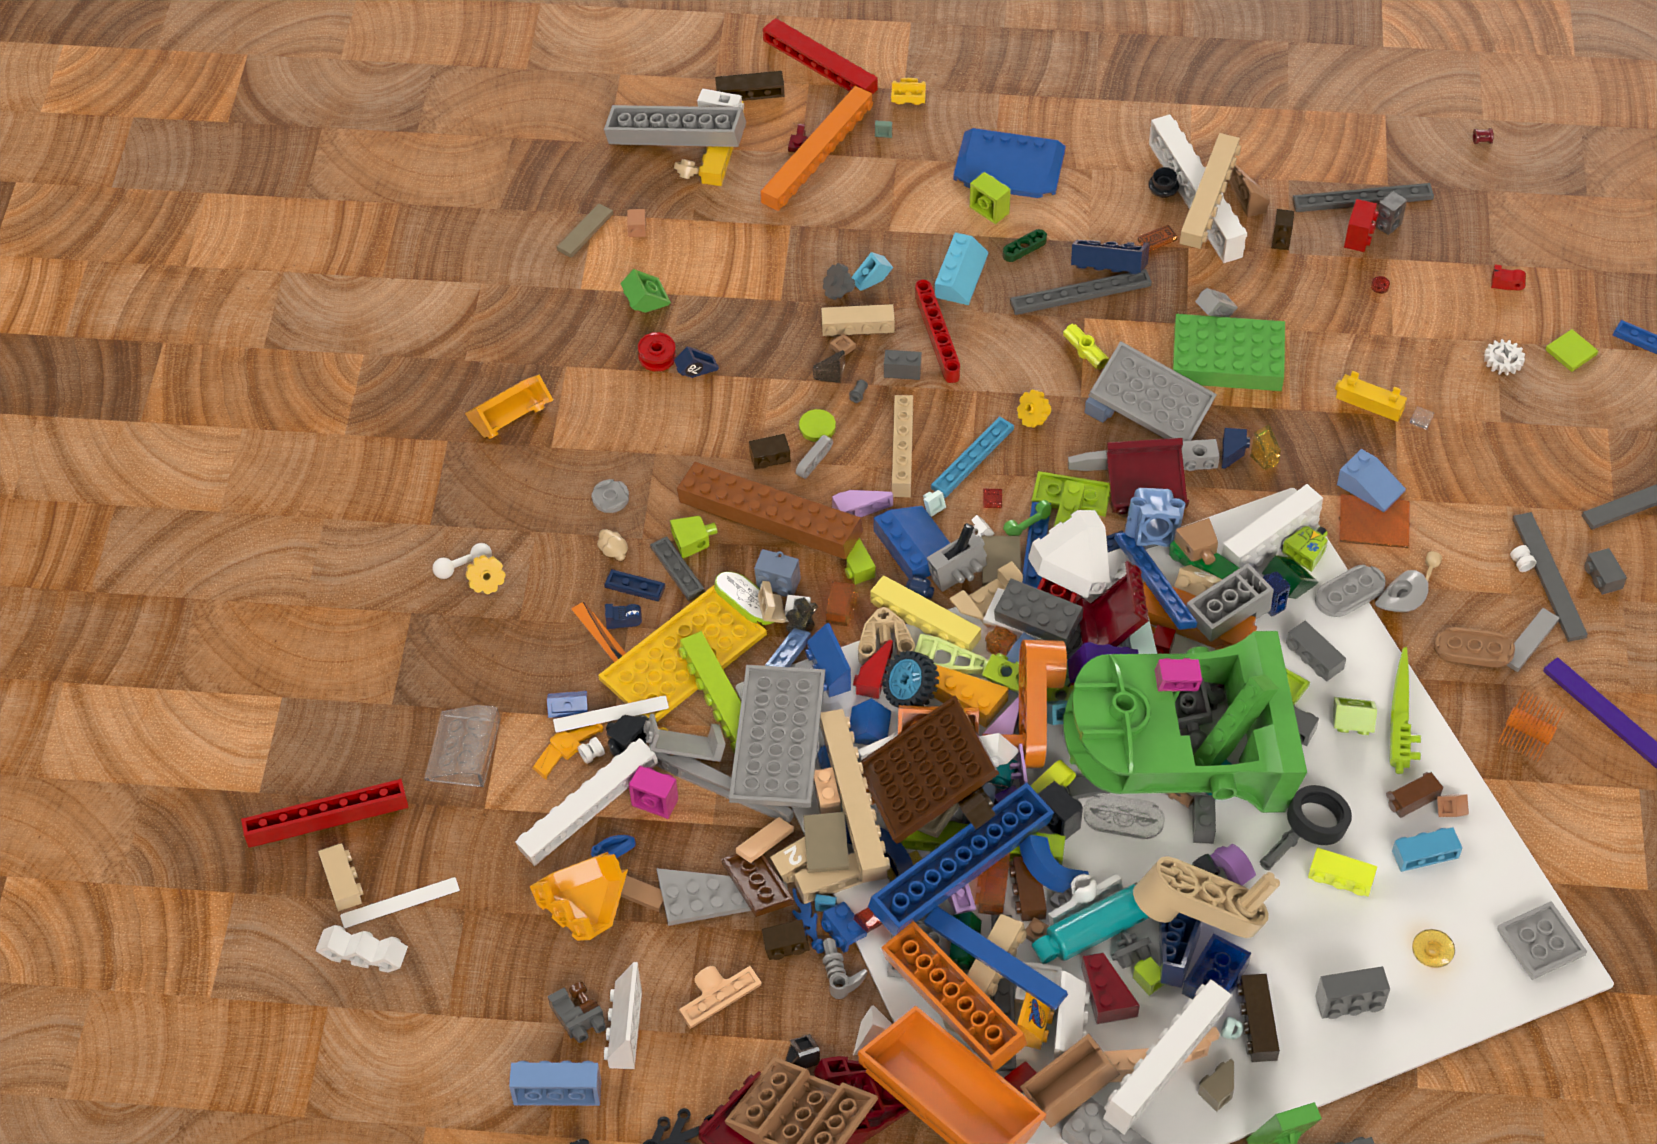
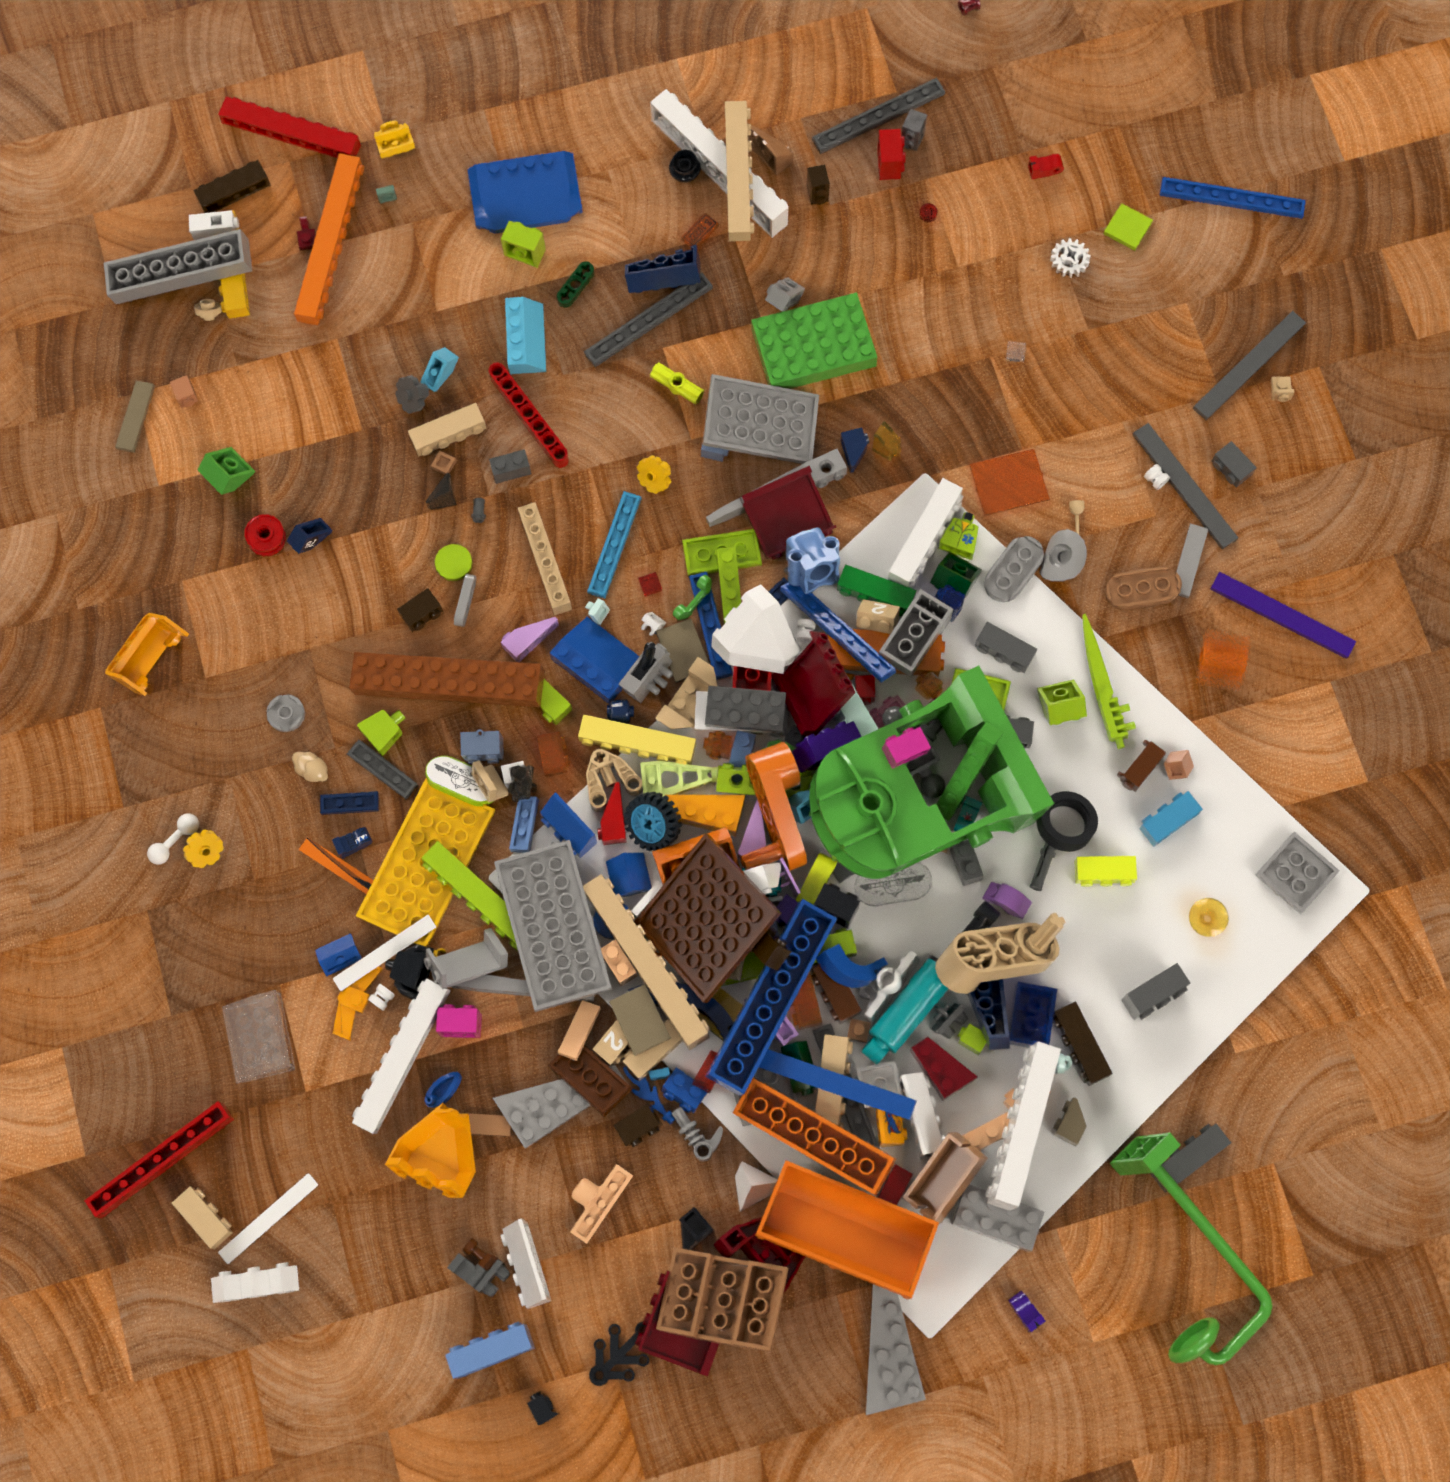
camera: 20 degrees left, 20 degrees up
medium nougat torso [1174,518,1218,565] -> none
yellow brick [1335,371,1407,422] -> none
medium blue slope [1337,449,1406,512] -> none

